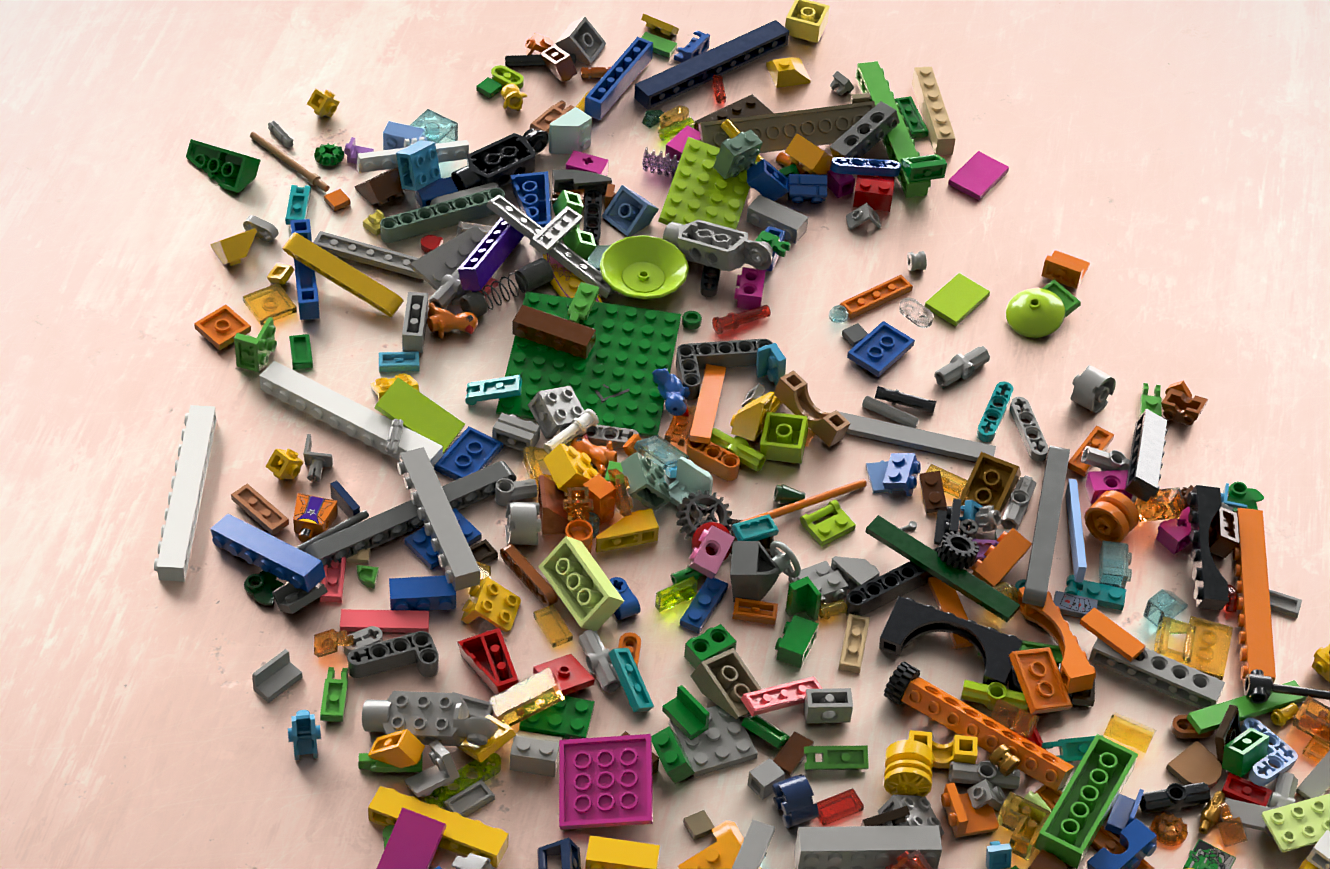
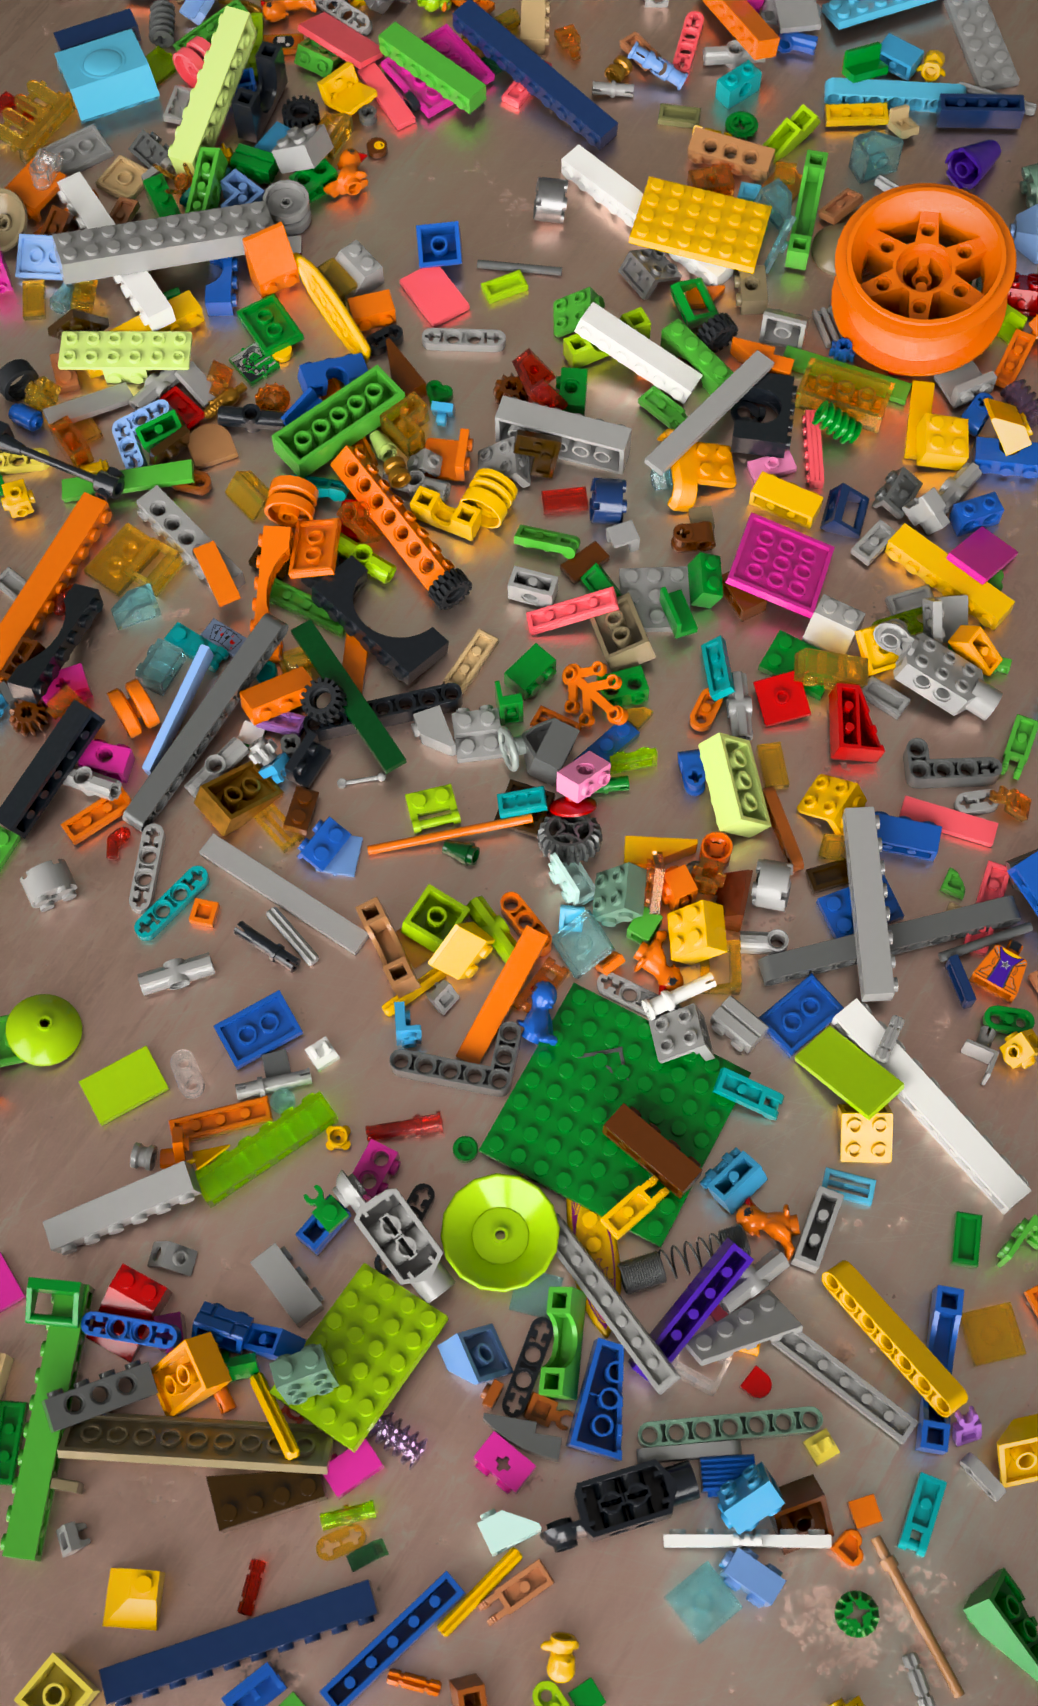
camera: 155 degrees left, 20 degrees up
yellow plate [267,263,295,284] -> none
medium lavender bracket [344,137,374,164] -> none
plate [529,206,583,255] -> none
bright green hinge [567,282,599,324] -> none
clear yellow pin [819,600,847,620] -> none
none -> light grey brick [43,1161,202,1255]
none -> clear red arm [106,827,131,860]
none -> orange bracket [160,1126,190,1169]
none -> yellow piece [186,1144,231,1170]
none -> orange tile [189,898,220,928]
none -> clear neon green brick [195,1091,339,1208]
none -> light grey pin [235,1068,313,1100]
none -> orange wheel [264,475,319,529]
none -> white tile [305,1036,340,1072]
none -> yellow plate [326,1125,351,1151]
none -> orange plant [562,661,628,728]
none -> yellow hinge [600,1175,670,1241]
none -> clear yellow tile [627,707,653,731]
none -> reddish brown piece [671,521,716,553]
none -> dark azure brick [699,1147,768,1215]
none -> orange tile [829,1528,864,1567]
none -> light grey plate [851,520,897,566]
none -> medium lavender plate [952,1406,982,1447]
none -> green plate [983,1005,1035,1034]

